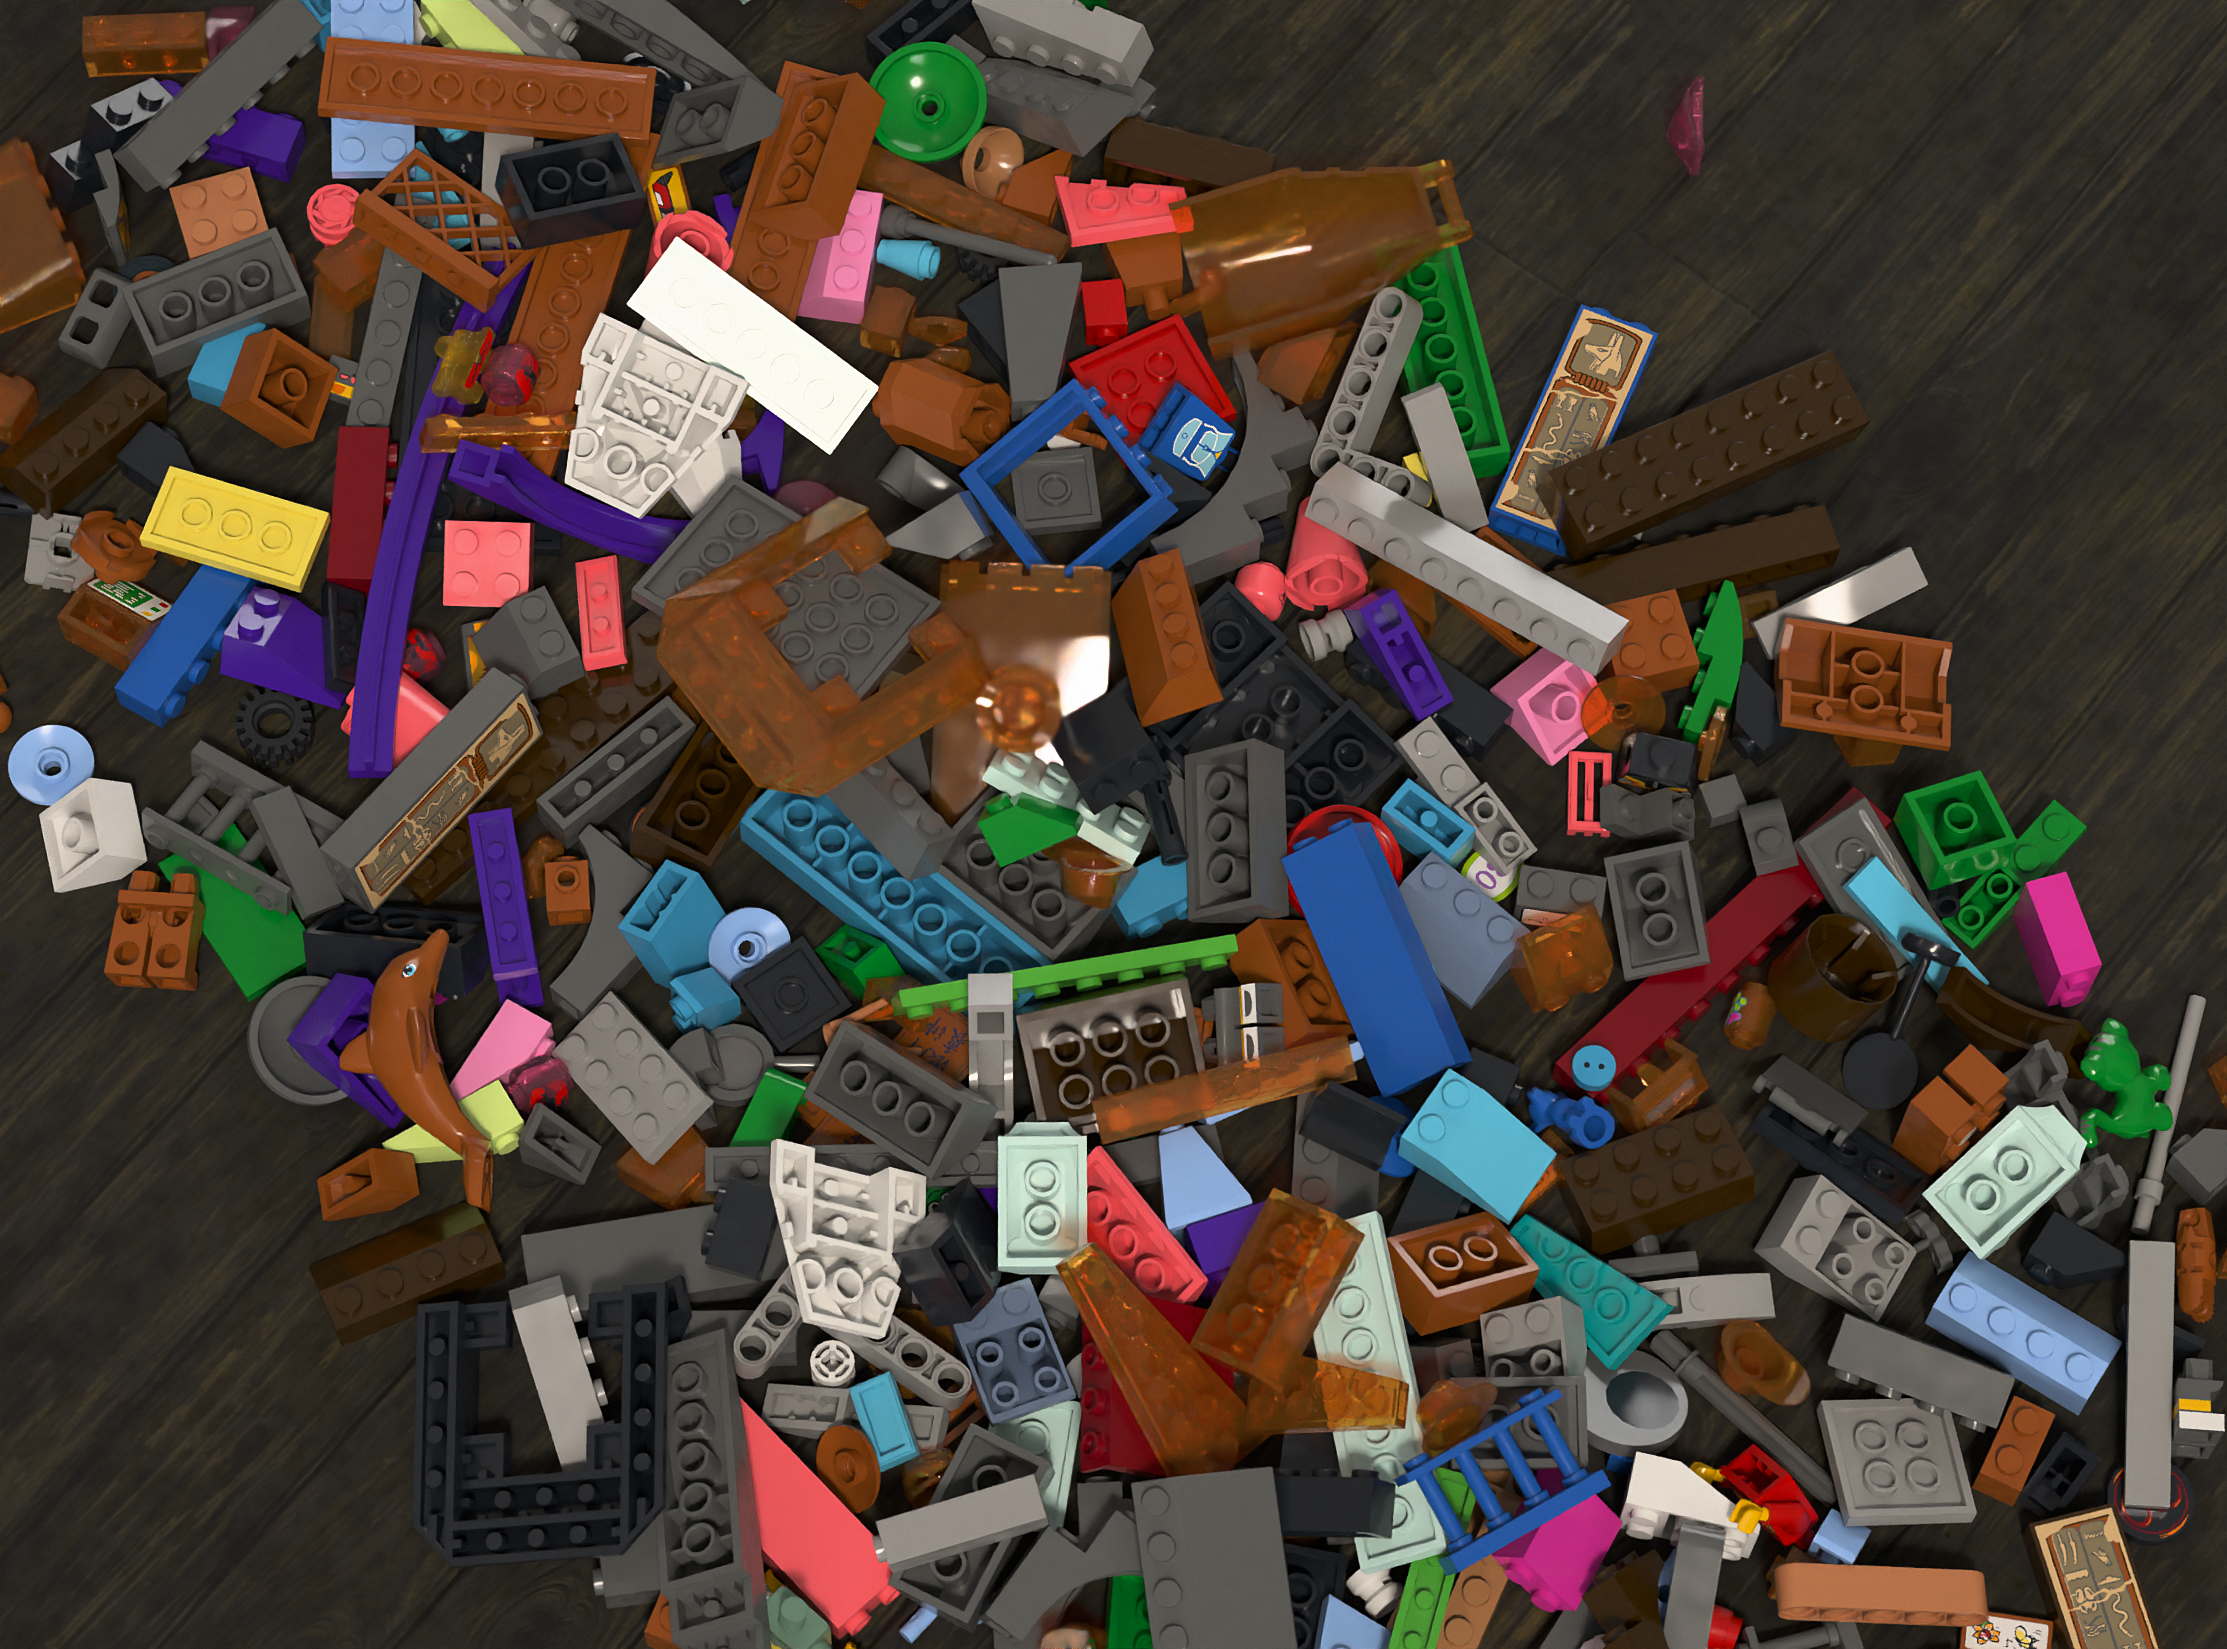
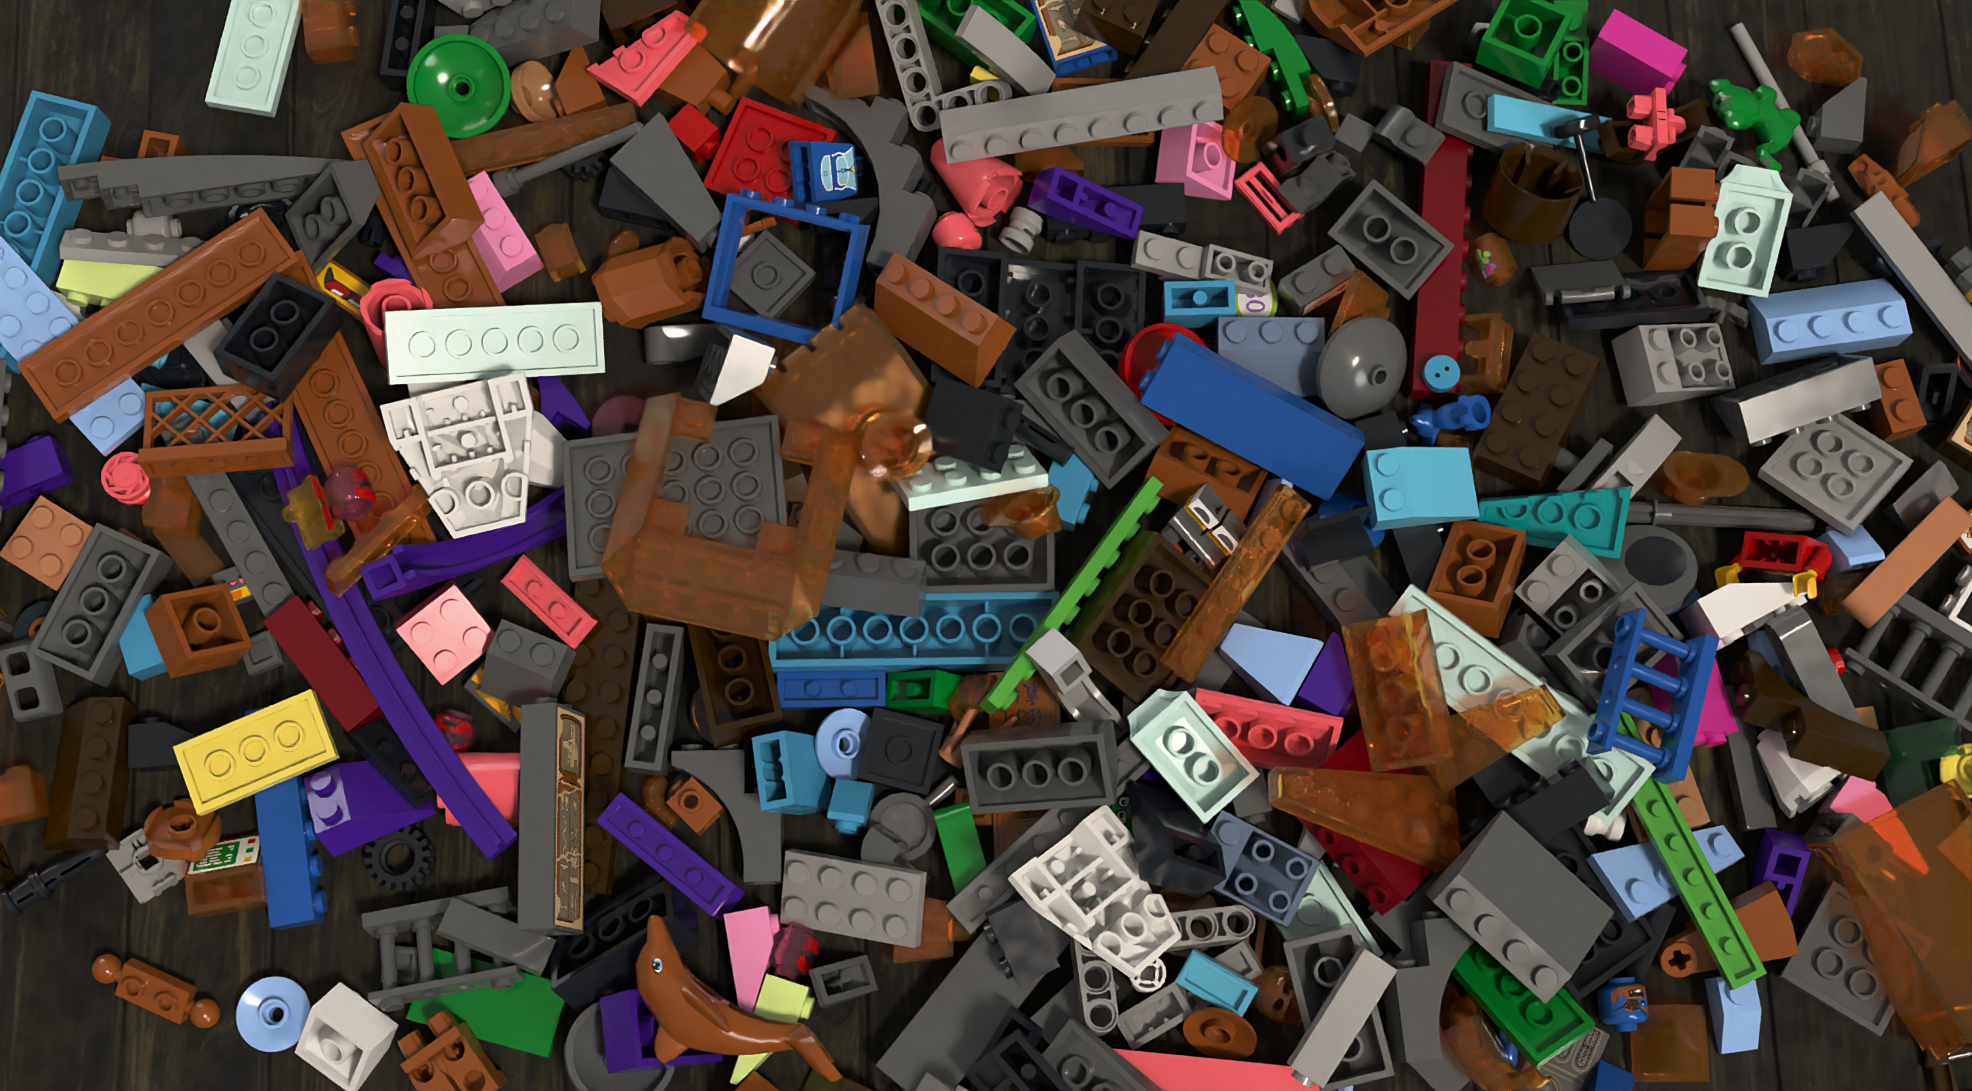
camera: 35 degrees left, 10 degrees up
medium azure cone [876,239,941,281] -> none
clear orange tile [908,316,968,347] -> none
green slope [977,792,1084,868] -> none
clear orange piece [1415,1380,1498,1458] -> none
none -> dark grey tile [243,630,286,677]
none -> blue plate [777,671,886,710]
none -> dark grey dish [1316,316,1407,420]
none -> coral hips [1626,87,1686,161]
none -> flat silver slope [1883,459,1959,535]

